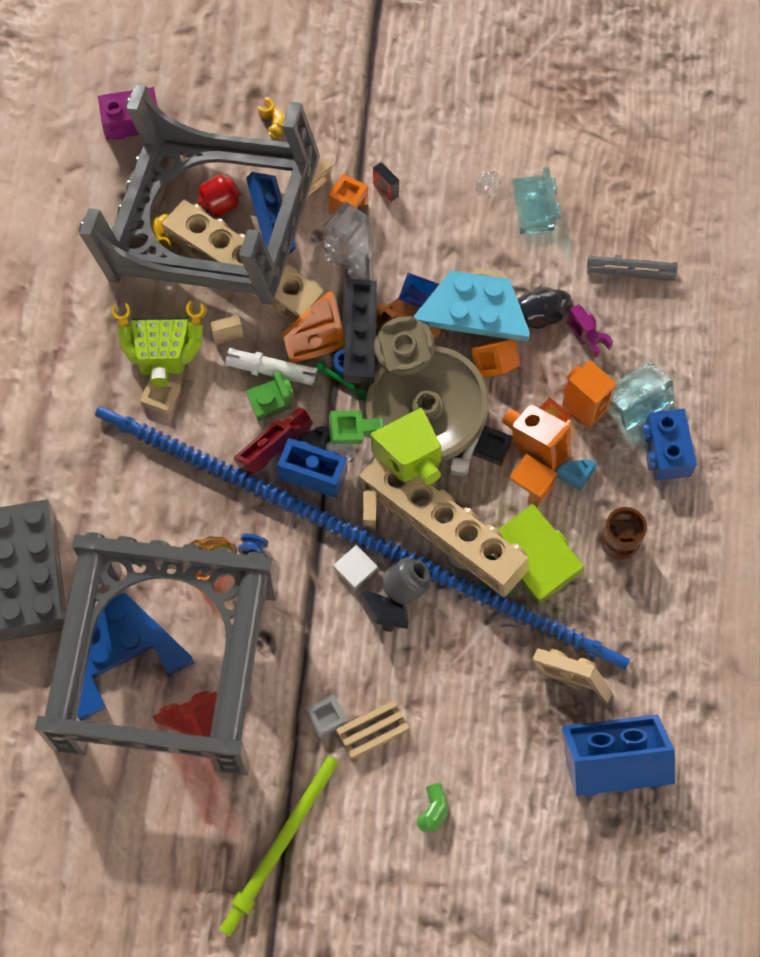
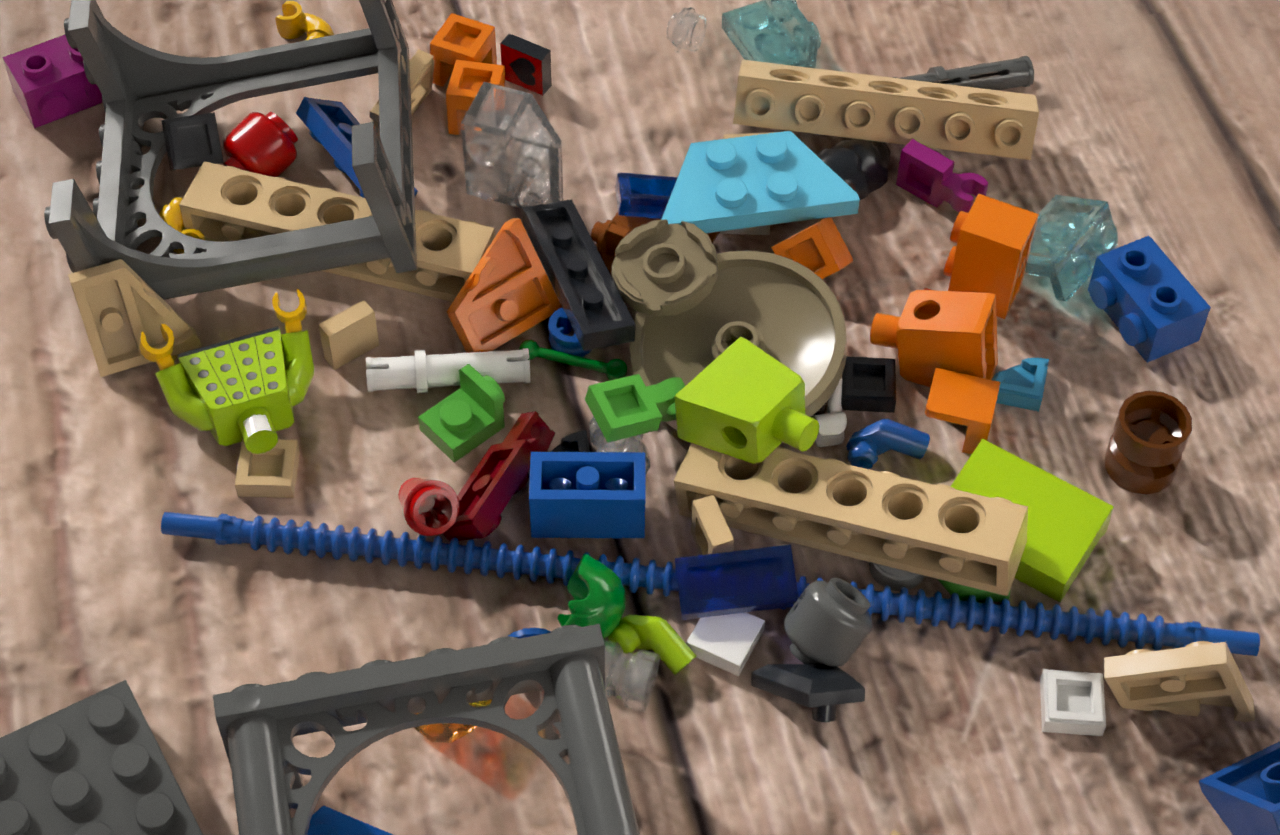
camera: 20 degrees left, 15 degrees down
none -> tan wing [68,259,202,377]
none -> black tile [161,112,224,171]
none -> red cone [398,478,460,536]
none -> orange panel [430,13,497,87]
none -> green hair [557,554,625,640]
none -> clear wheel [603,639,660,712]
none -> lime arm [608,614,697,675]
none -> clear blue tile [674,544,799,620]
none -> tan brick [733,60,1039,160]
none -> blue arm [846,419,930,469]
none -> white tile [1040,669,1106,736]

